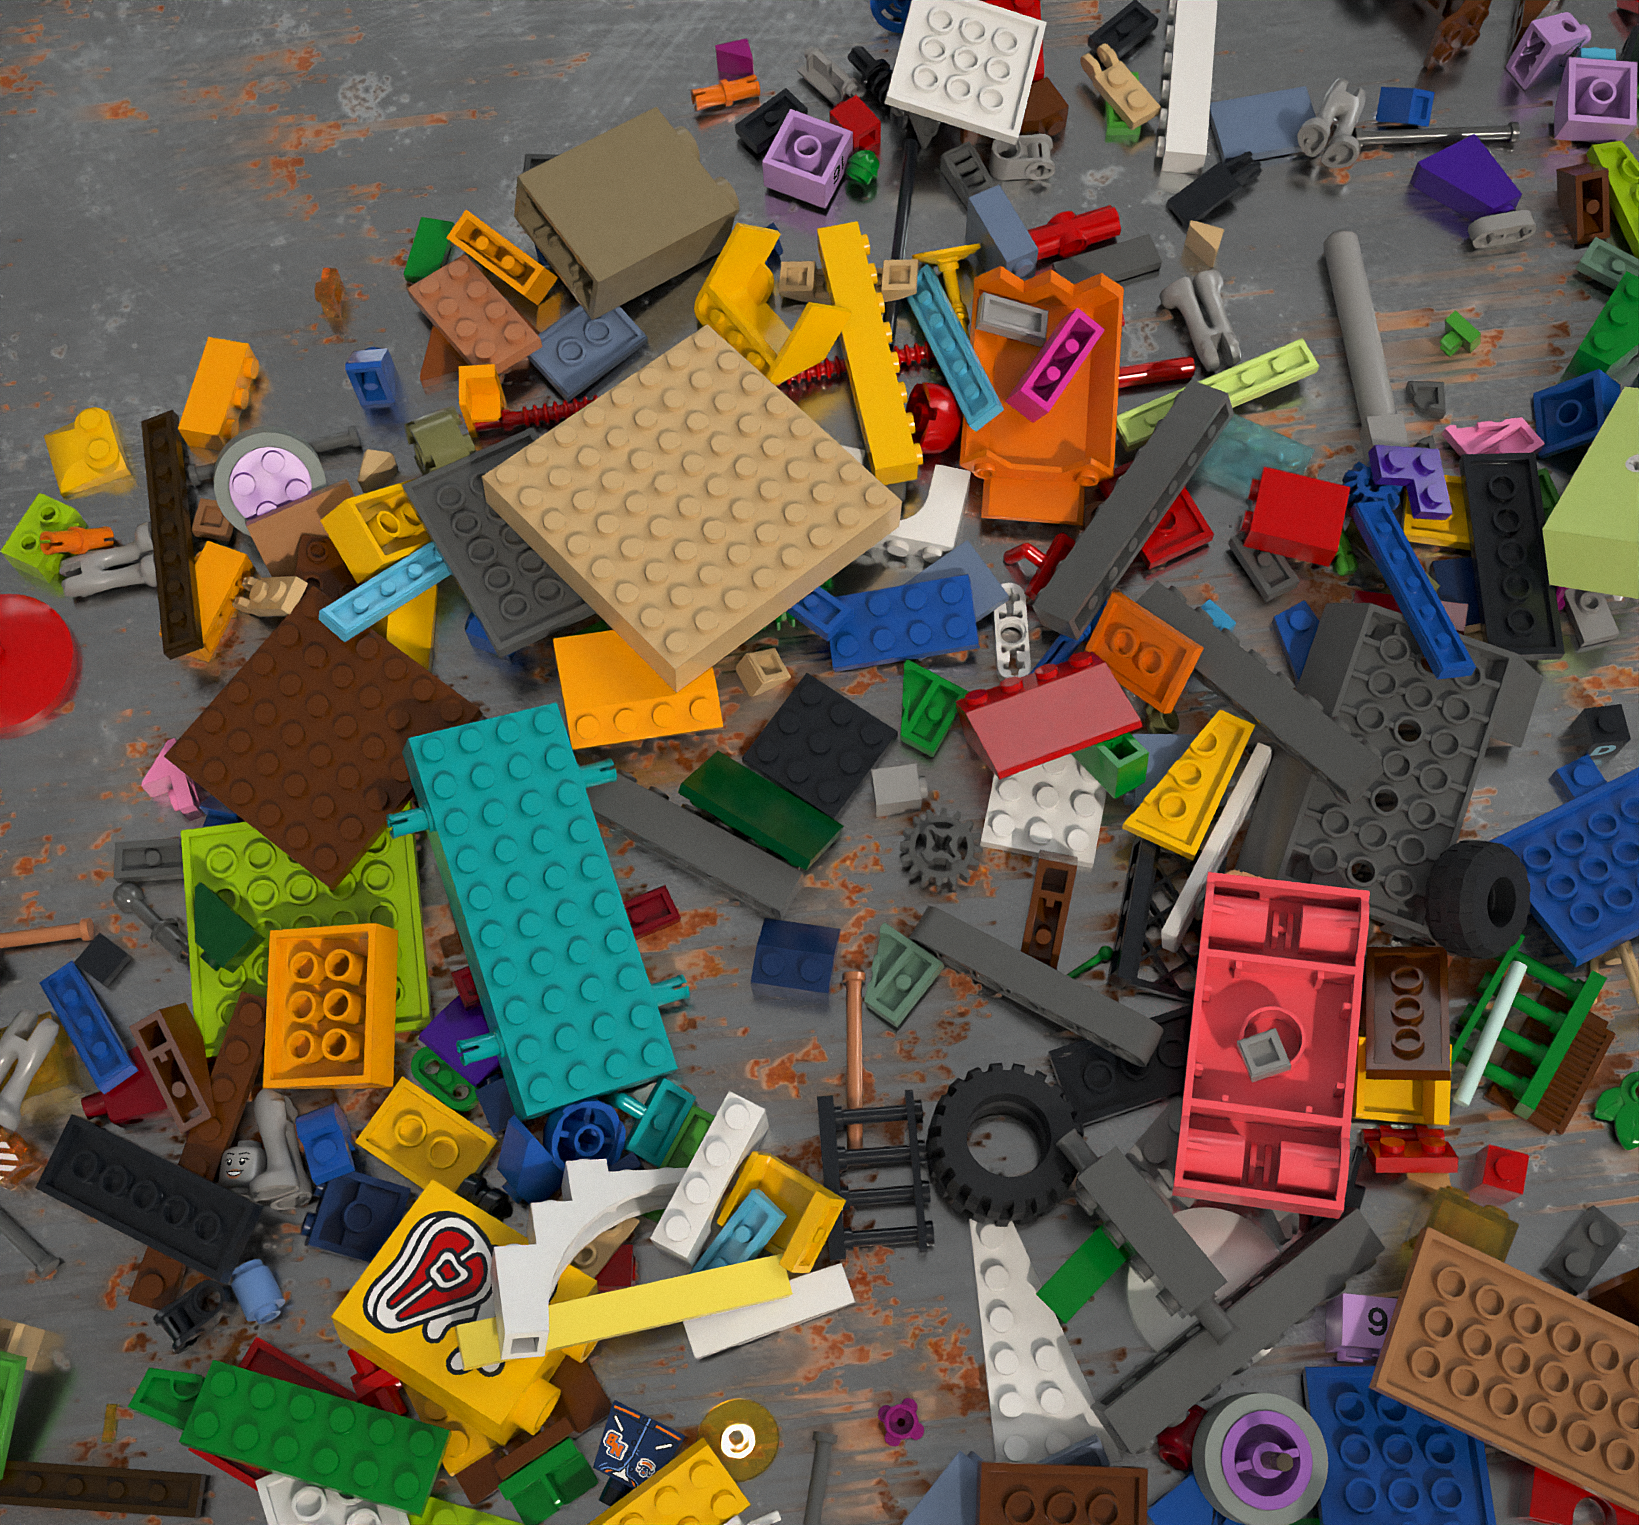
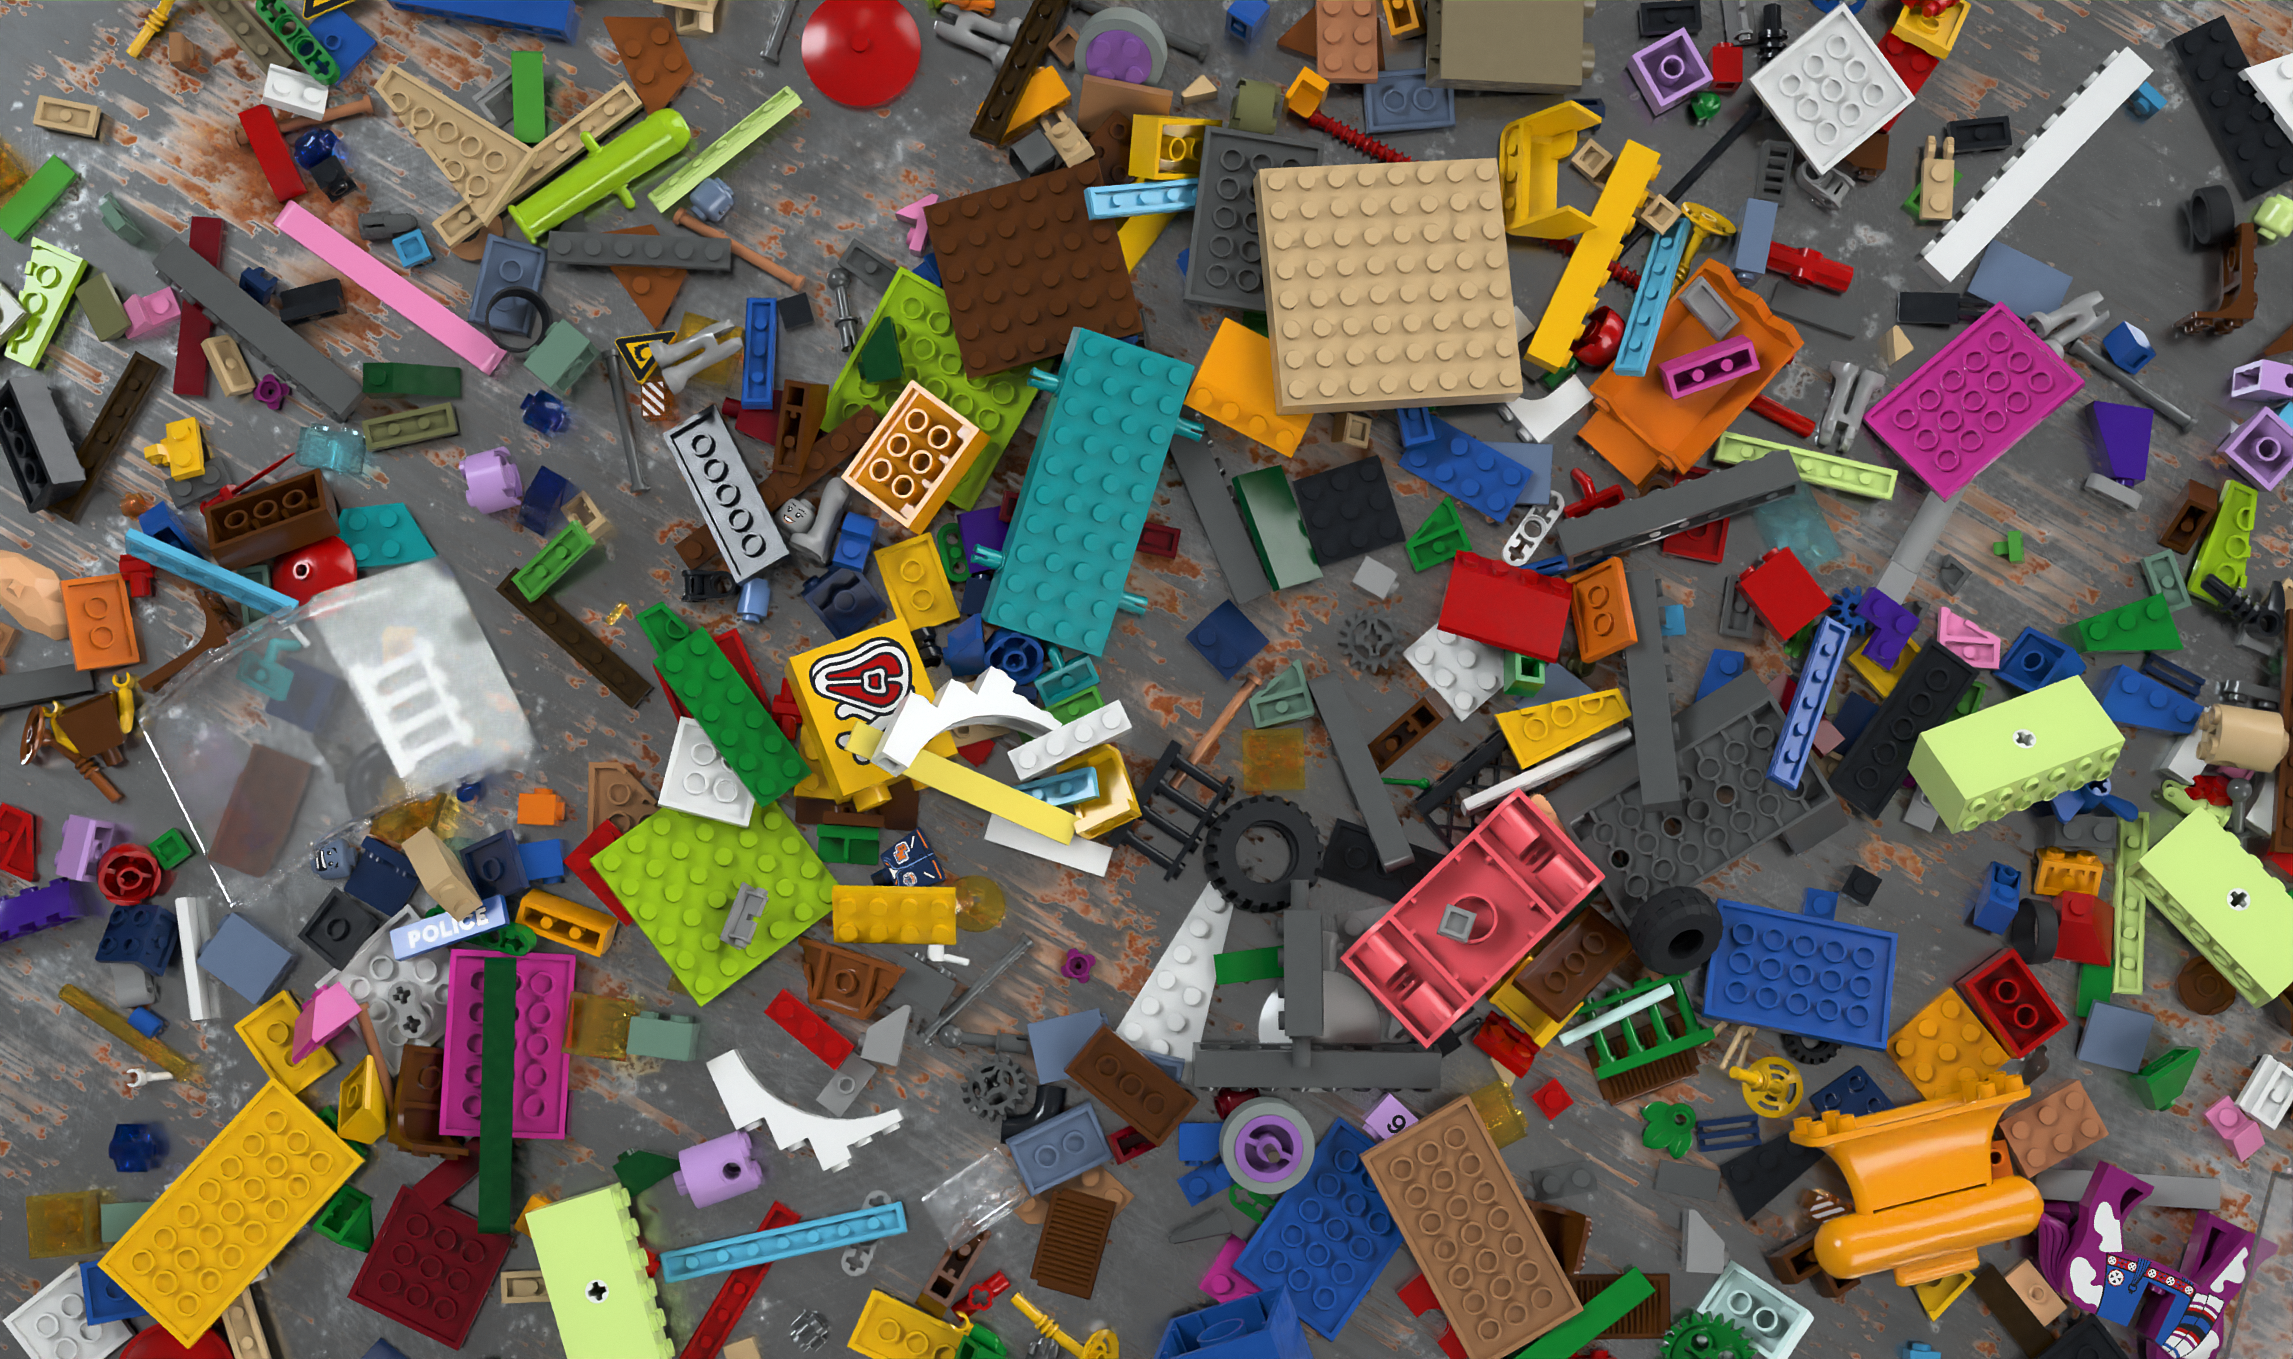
camera: 30 degrees right, 15 degrees up
none -> dark grey piece [1009,129,1056,180]
none -> clear yellow brick [1241,728,1305,793]
none -> green pin [1541,356,1580,391]
none -> dark pink plate [1862,301,2085,503]

